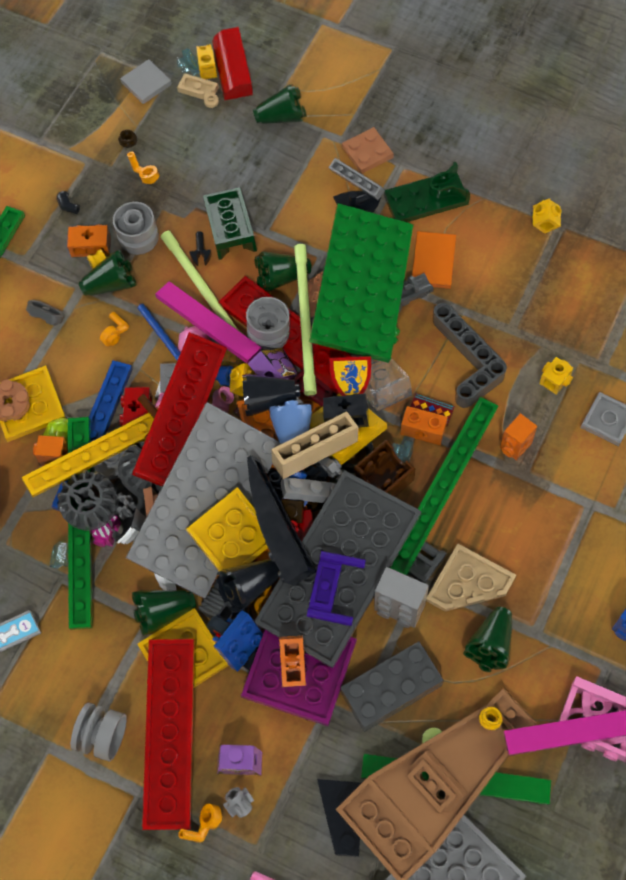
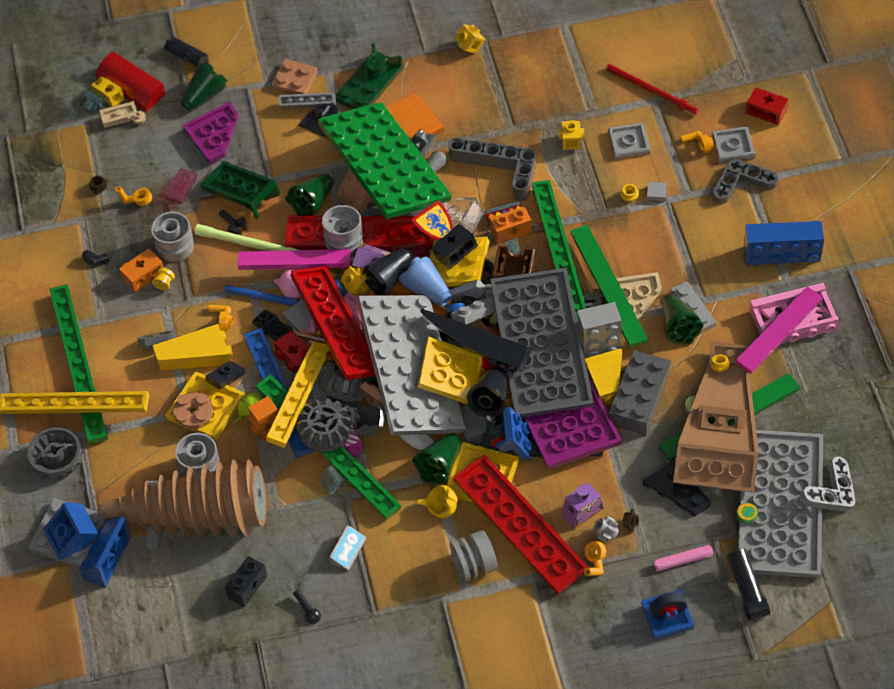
camera: 40 degrees left, 10 degrees down
dark green cone [78,250,137,296] -> none
light grey tile [120,59,172,104] -> none
tan brick [271,412,358,479] -> none
orange brick [279,635,306,687] -> none
yellowish green piece [294,244,317,396] -> none
dark purple plate [307,551,366,626] -> none
orange brick [500,413,537,461] -> none
none -> yellow slope [152,324,233,371]
none -> black piece [163,36,209,67]
none -> clear pink plate [164,168,197,205]
none -> magenta plate [183,102,239,164]
none -> black plate [205,361,245,389]
none -> black slope [252,309,293,341]
none -> yellow hair [417,485,458,519]
none -> light grey cone [427,150,447,172]
none -> green tile [570,224,648,349]
none -> yellow slope [585,348,622,405]
none -> yellow plate [620,184,639,202]
none -> dark brown plate [623,509,639,533]
none -> light grey tile [647,182,666,201]
none -> light grey plate [671,281,716,334]

